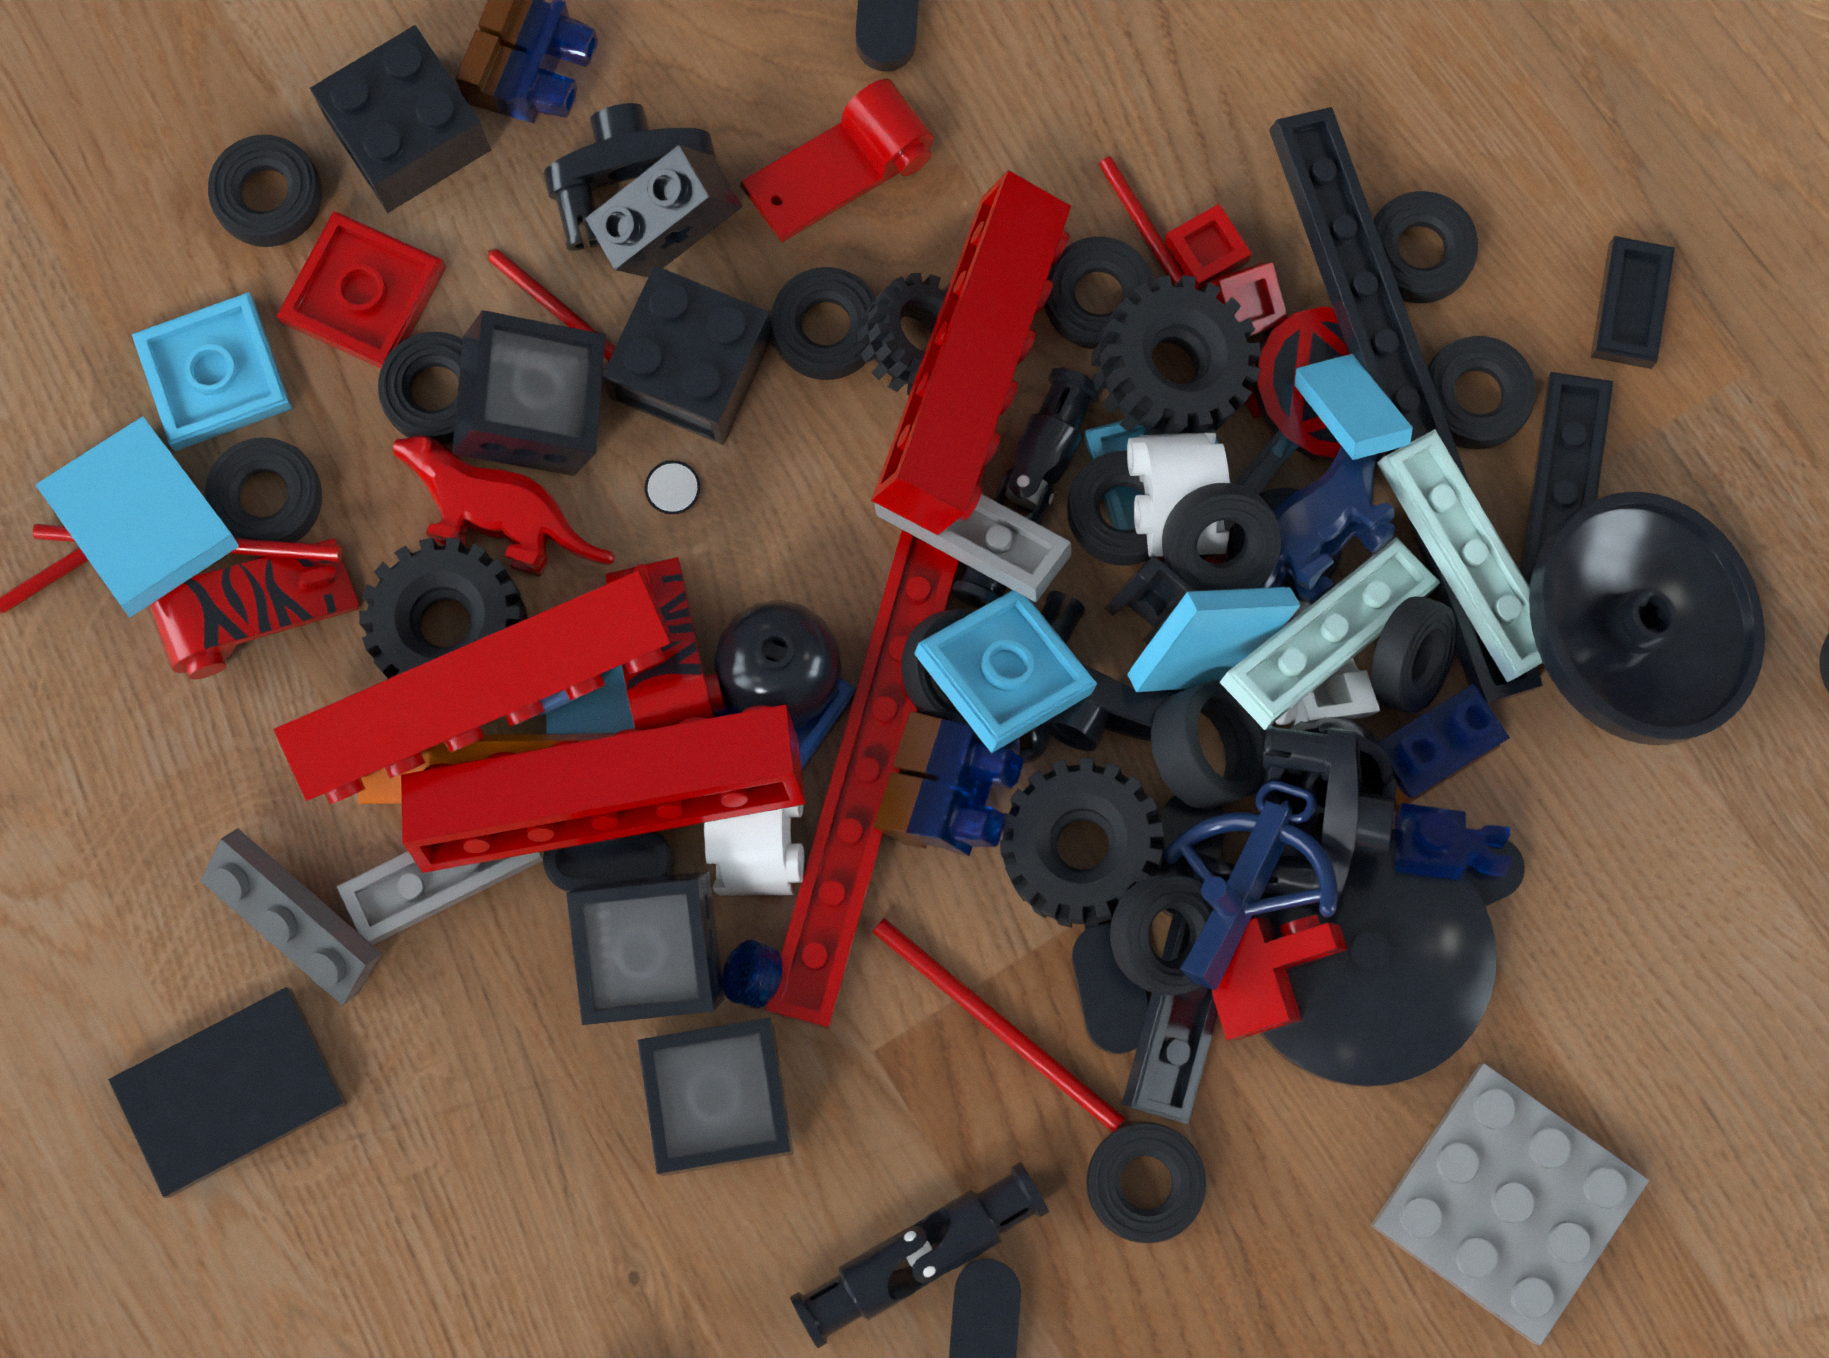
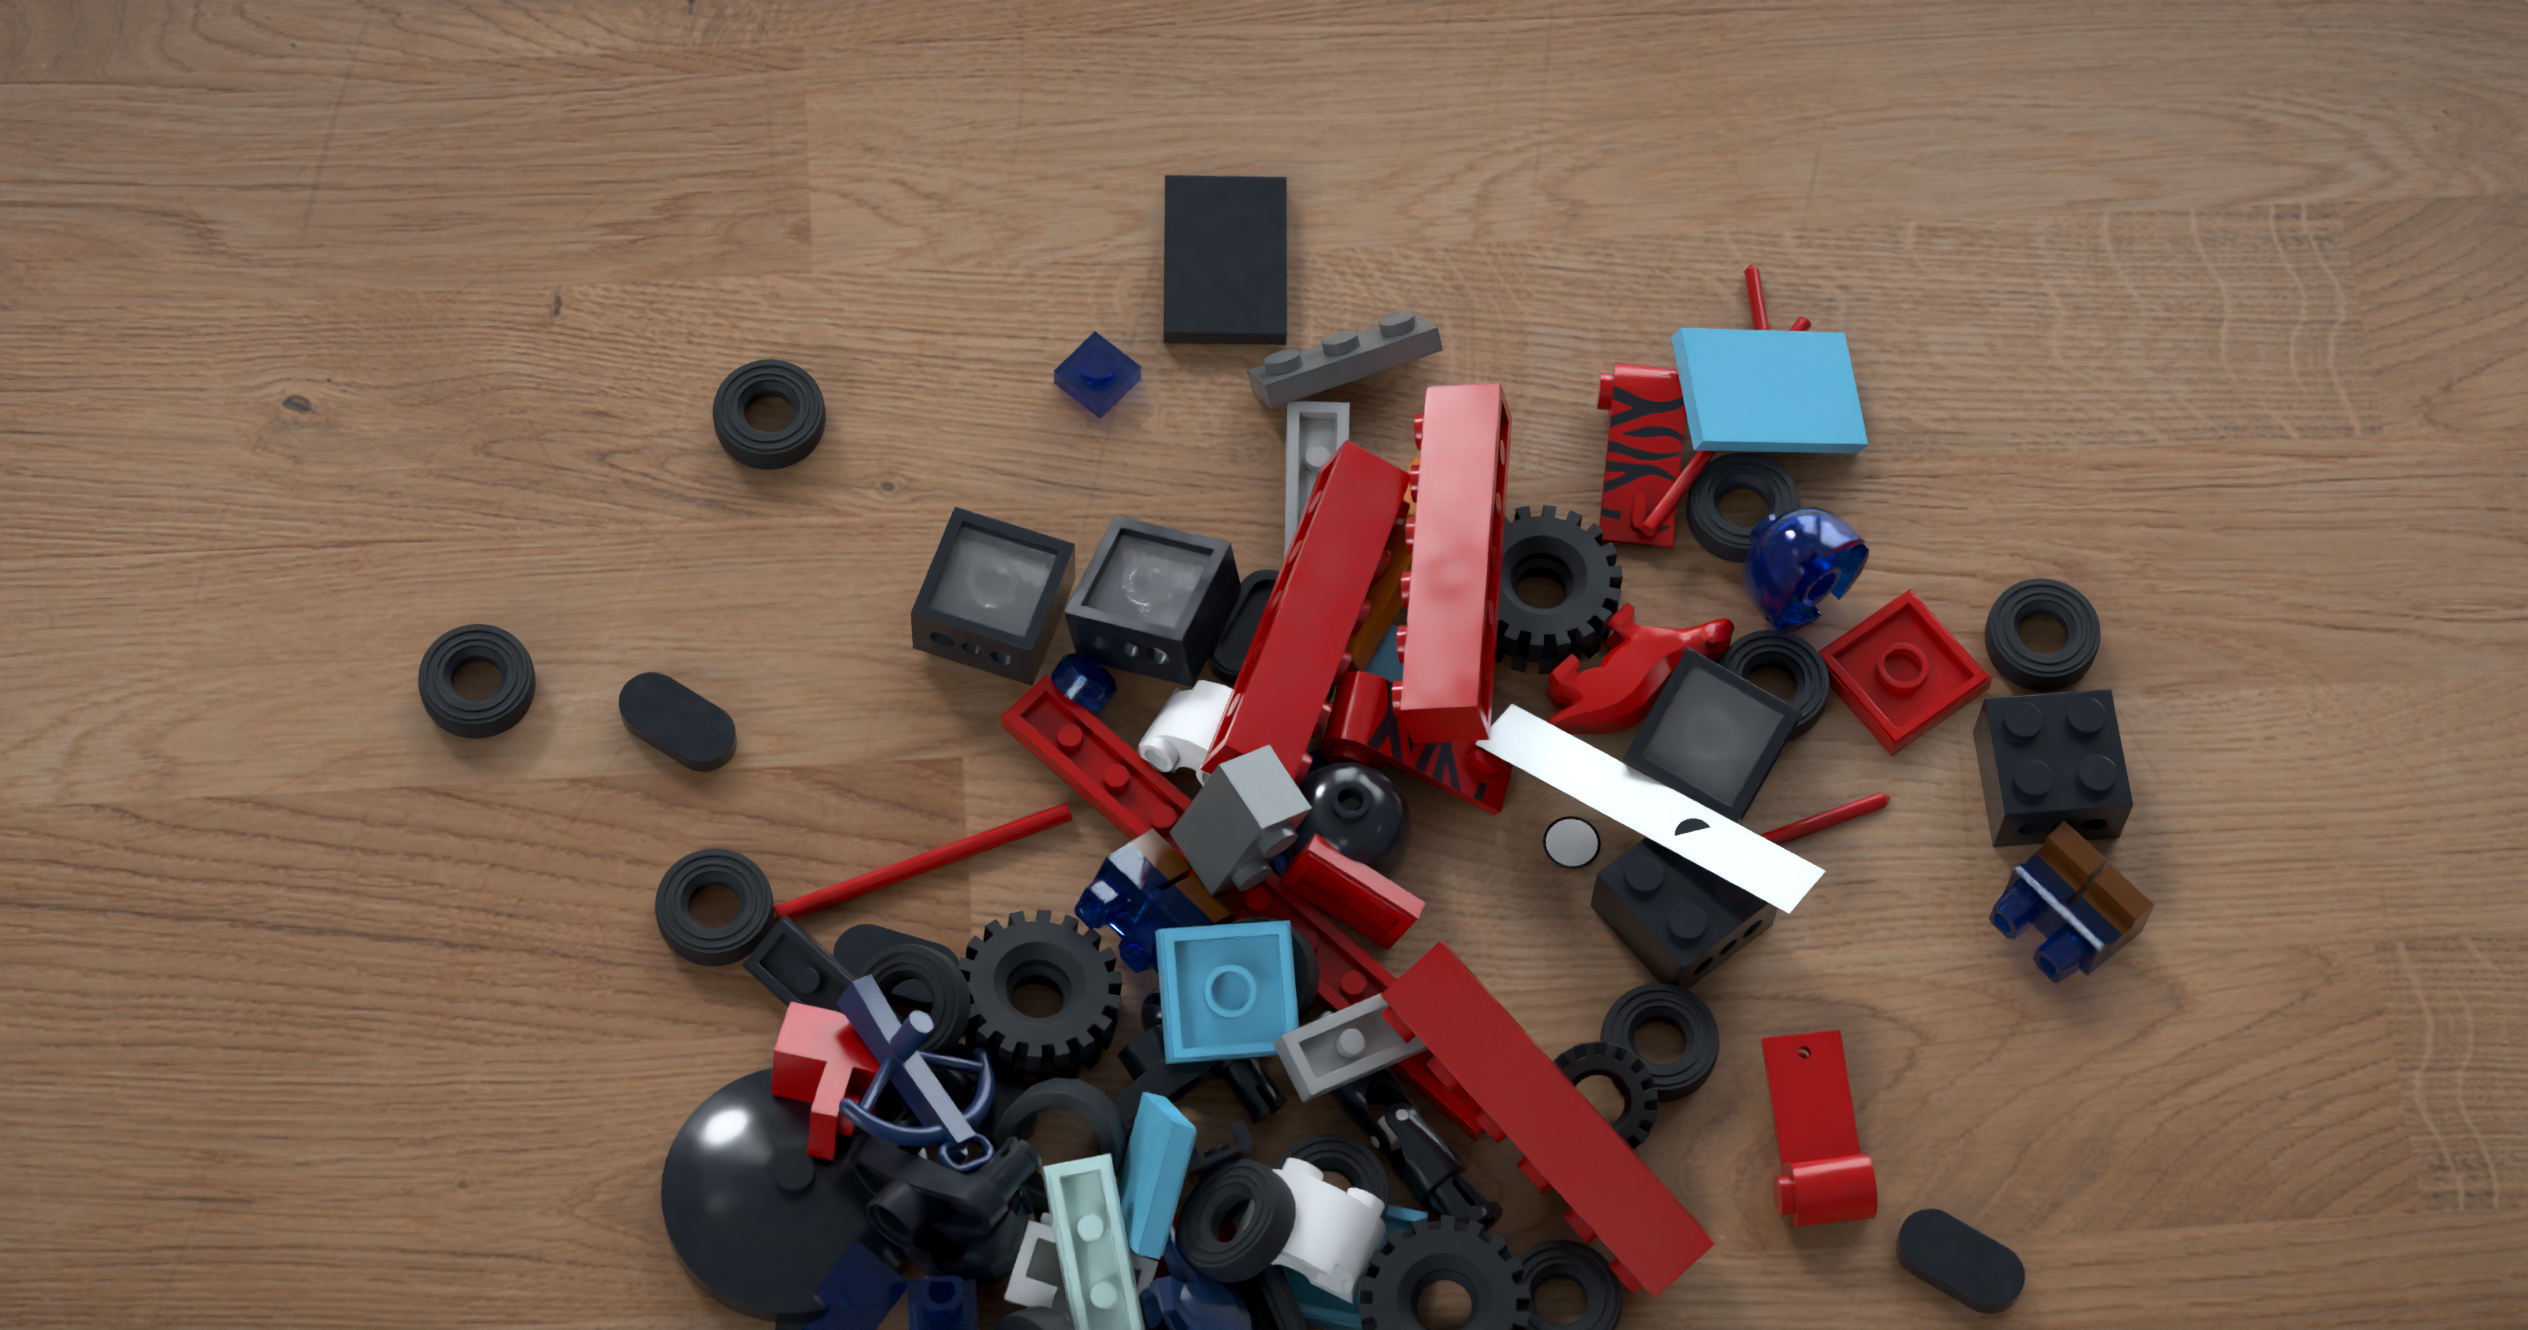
camera: 115 degrees right, 15 degrees down
medium azure tile [132,292,293,451] -> none
black connector [543,103,716,251] -> none
black brick [585,145,743,277] -> none
black piece [790,1162,1049,1348] -> none
light grey plate [1370,1063,1649,1346] -> none
none -> clear blue plate [1054,331,1141,419]
none -> dark grey brick [1170,745,1312,896]
none -> red tile [1279,833,1425,950]
none -> white sticker [1475,704,1826,914]
none -> clear blue cylinder [1742,507,1869,632]

